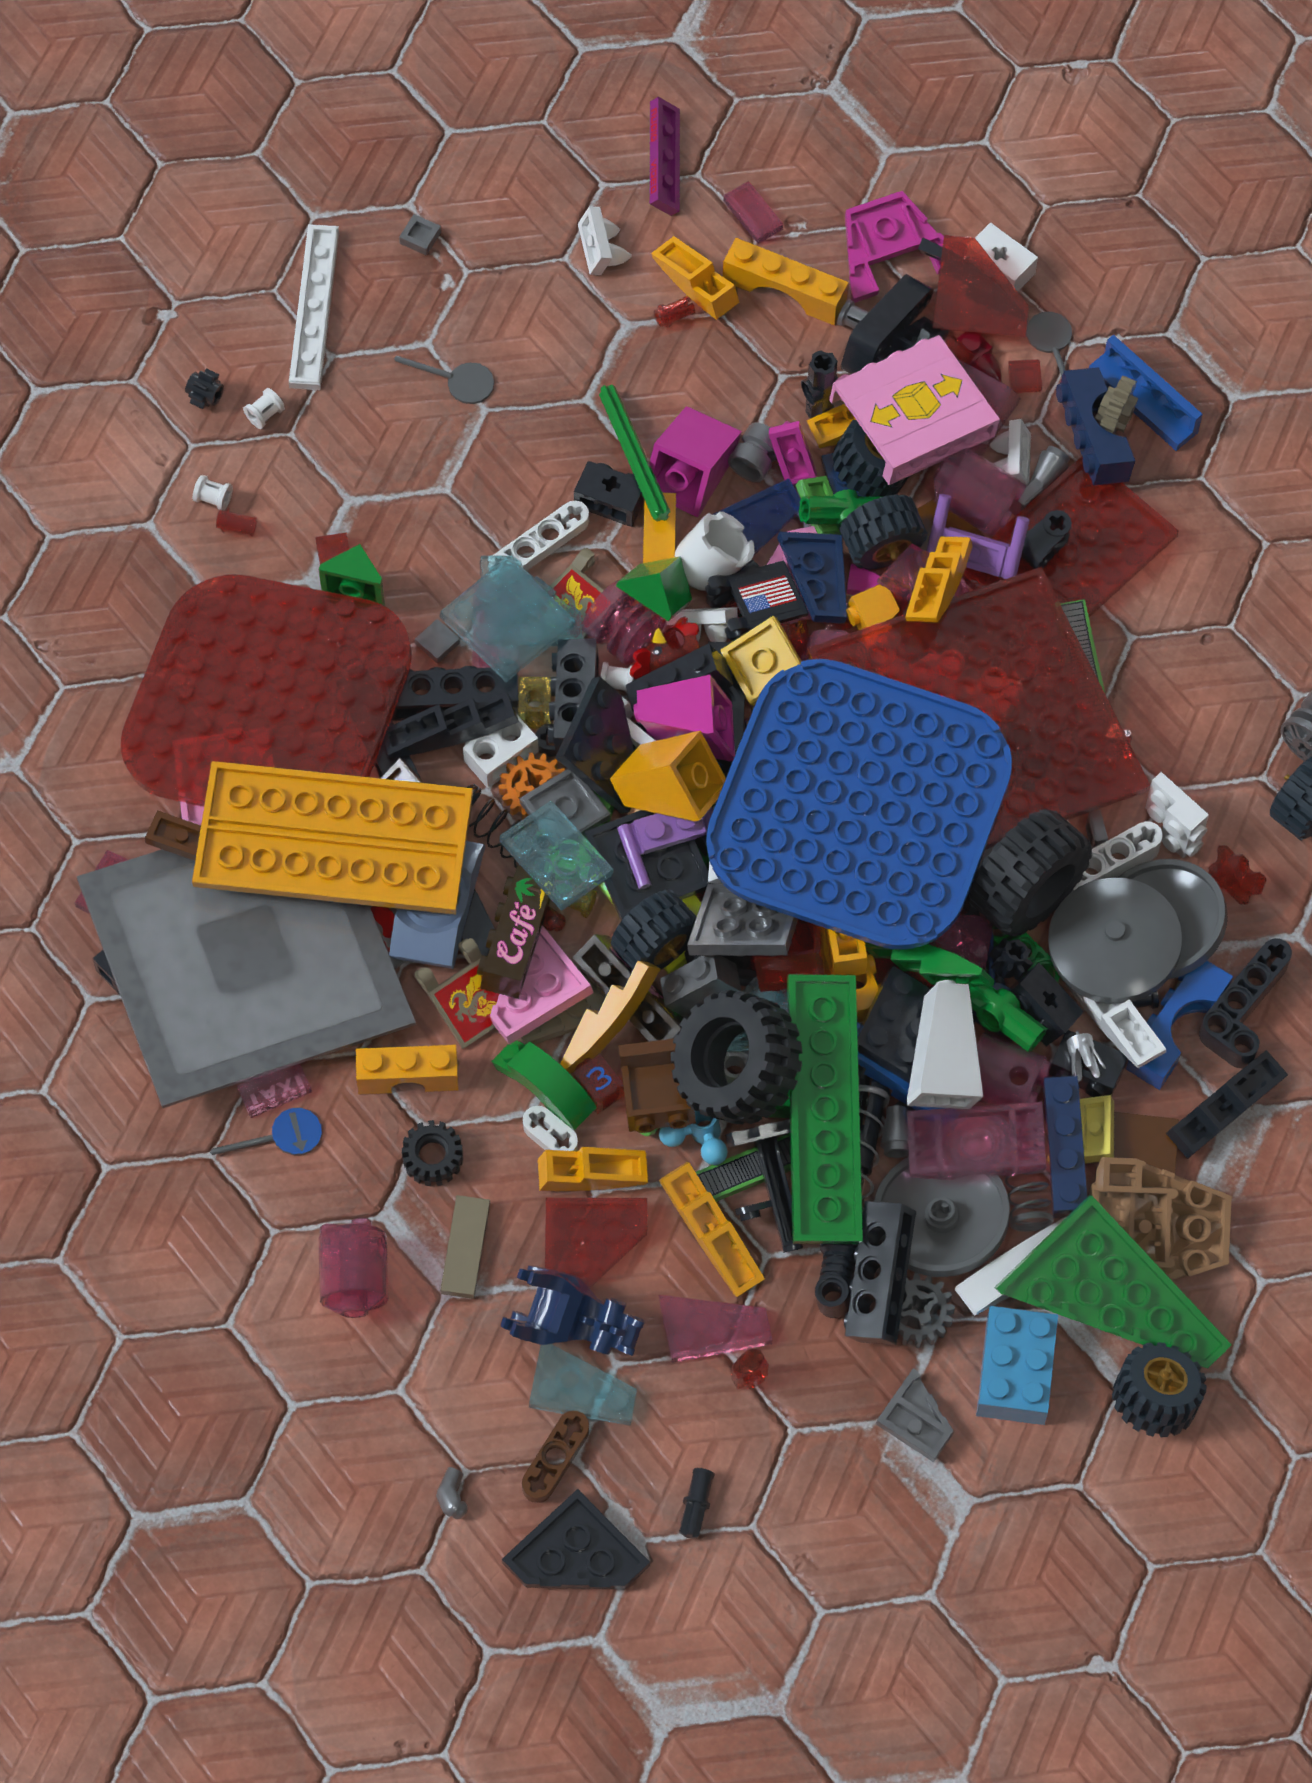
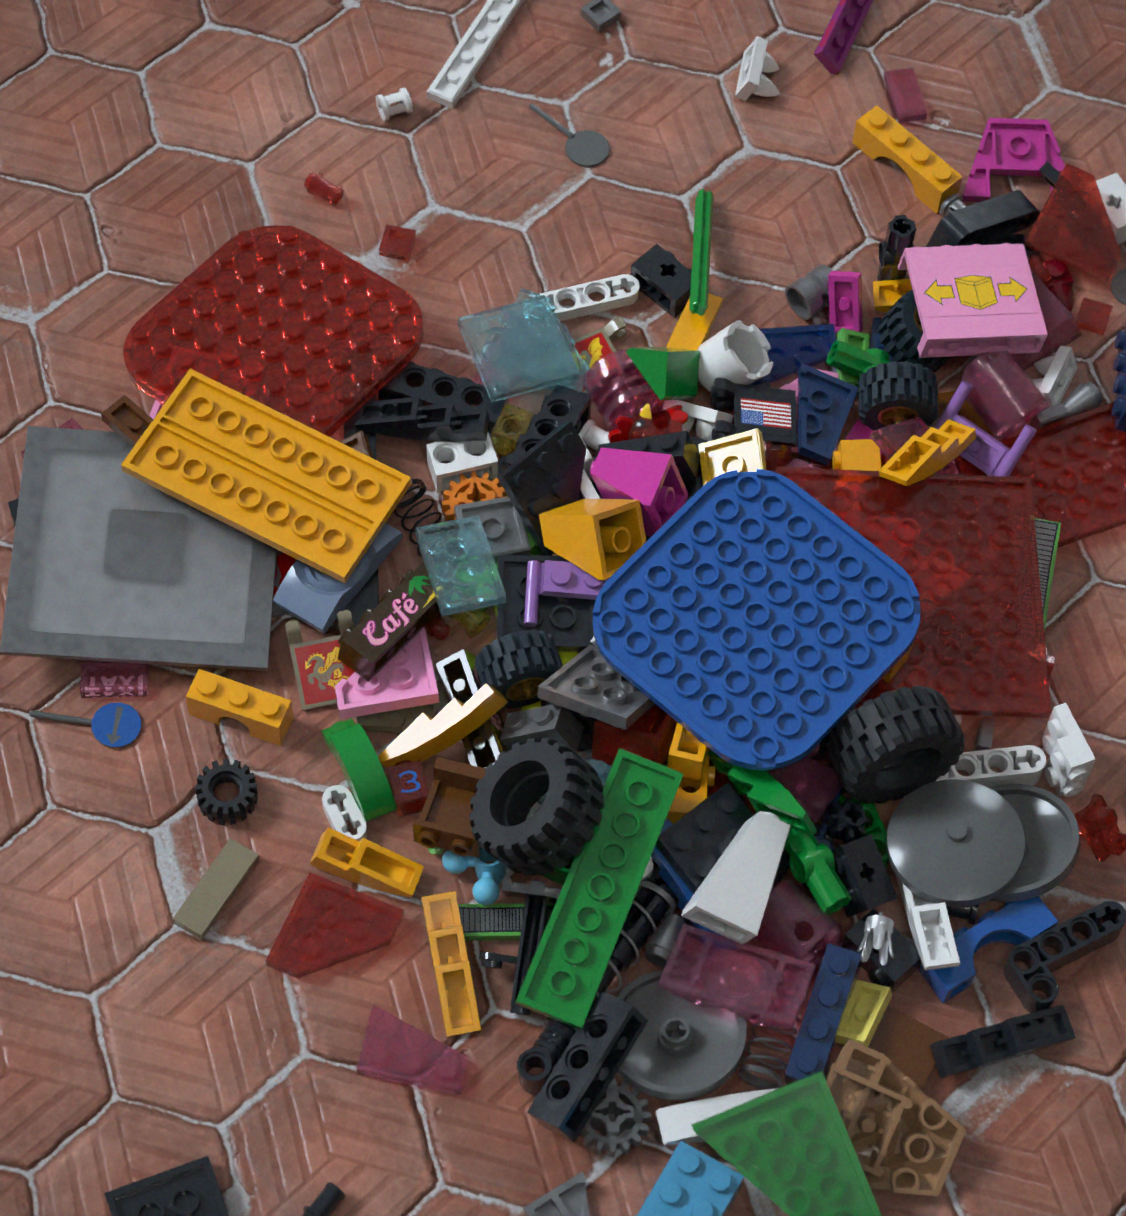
camera: 20 degrees right, 5 degrees down
black gear [185,368,224,409] -> none
white bush [192,475,233,511] -> none
green slope [318,544,385,614] -> none
clear pink cylinder [318,1218,389,1318] -> none
flat silver tile [415,619,460,664] -> none
flat silver arm [436,1467,467,1519] -> none
dark blue animal [500,1265,645,1356] -> none
reddish brown beam [522,1411,589,1503] -> none
clear light blue wing [529,1344,637,1426] -> none
dark pink slope [649,406,742,517] -> none
light orange slope [651,236,740,320] -> none
clear red pin [654,296,695,328] -> none
clear red plate [731,1349,769,1390] -> none
black piece [1021,510,1072,571] -> none

